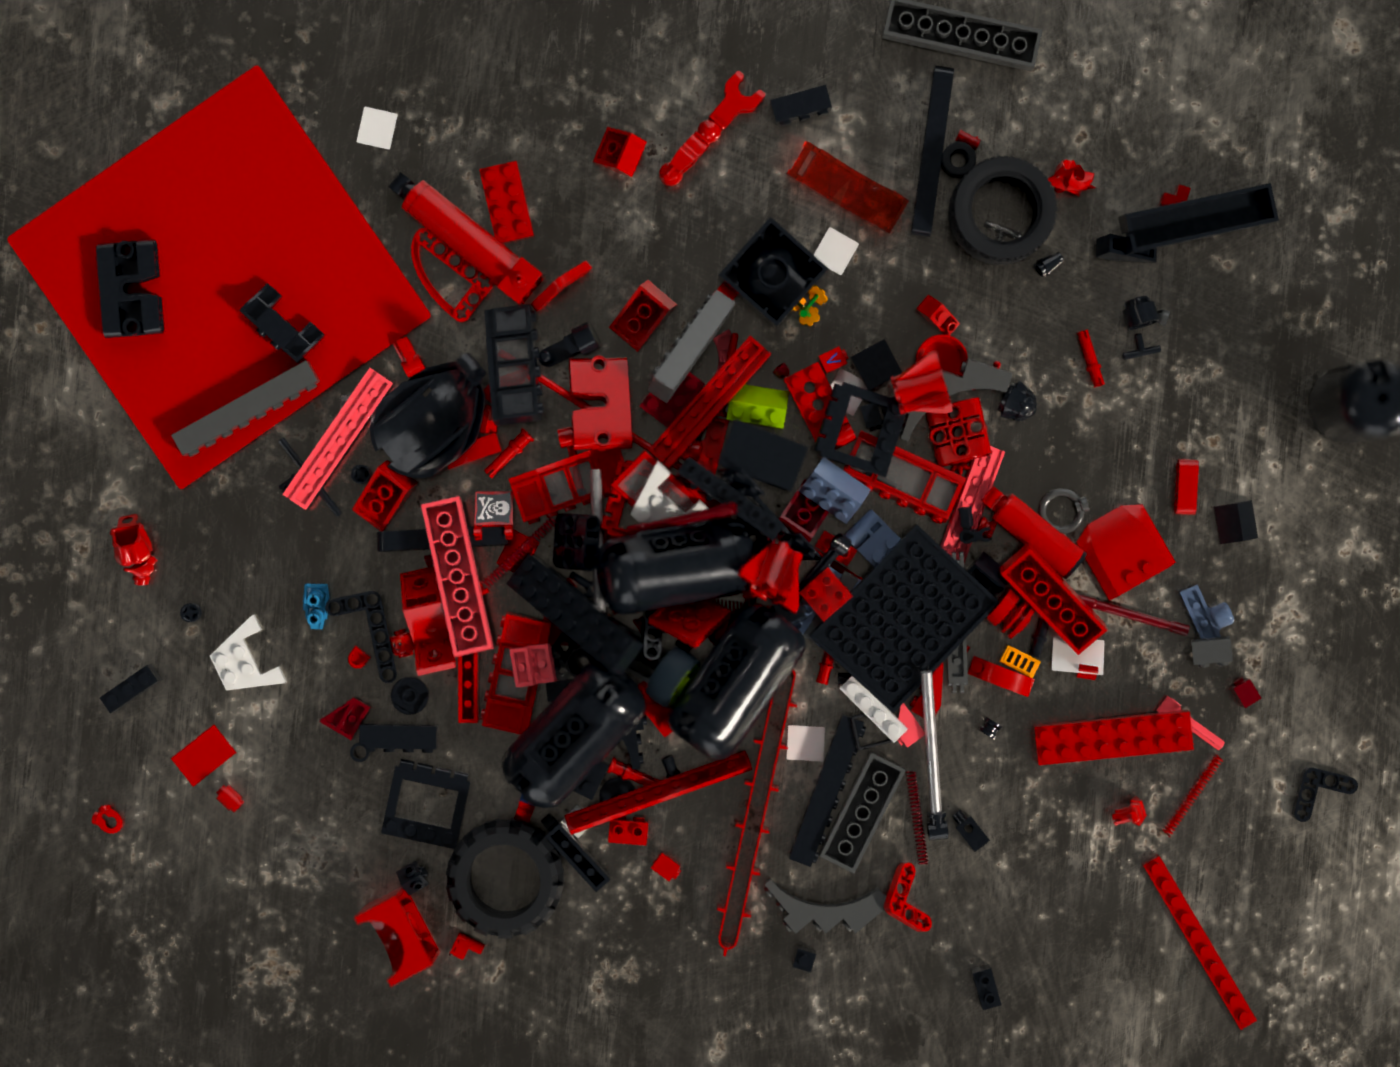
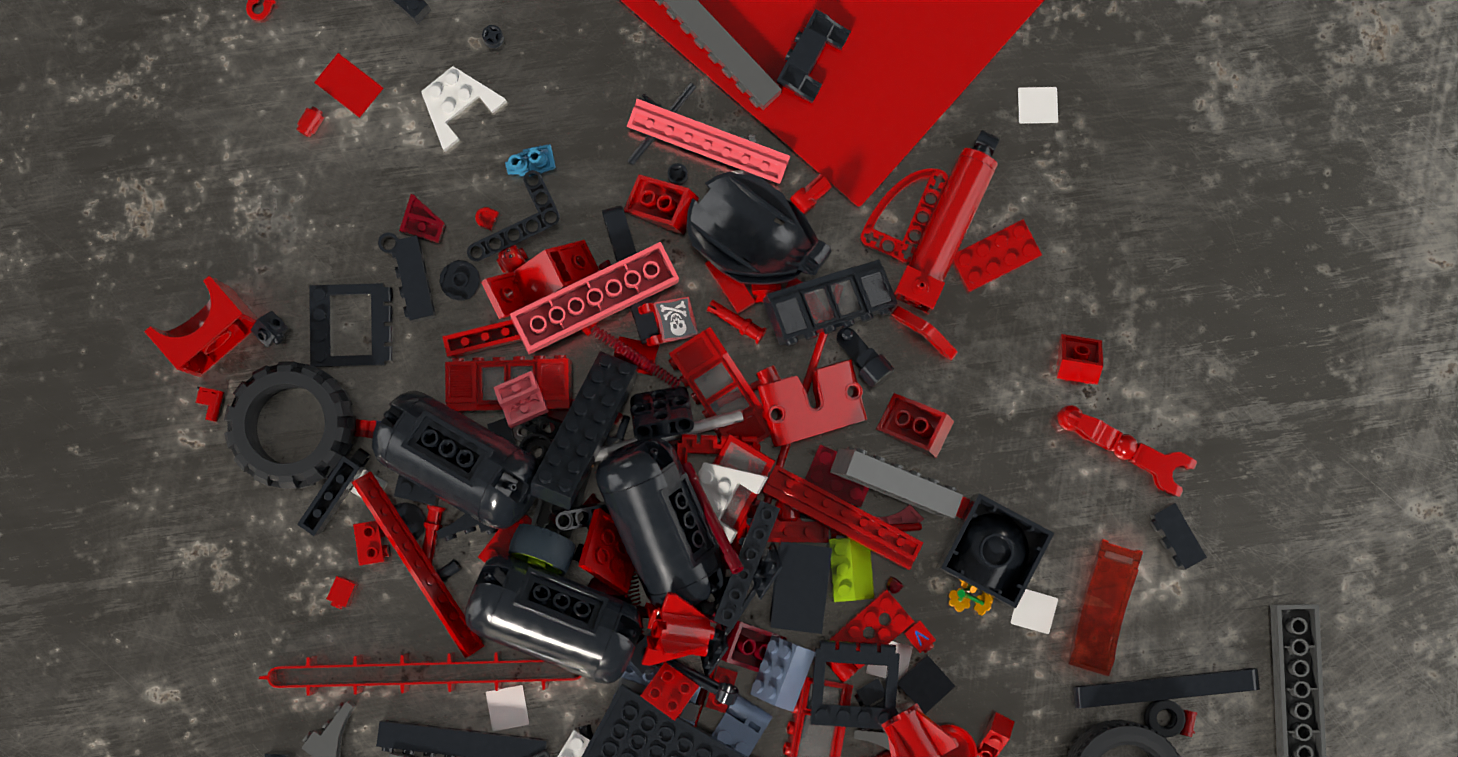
camera: 75 degrees right, 5 degrees down
red axle [816,651,834,685] -> none

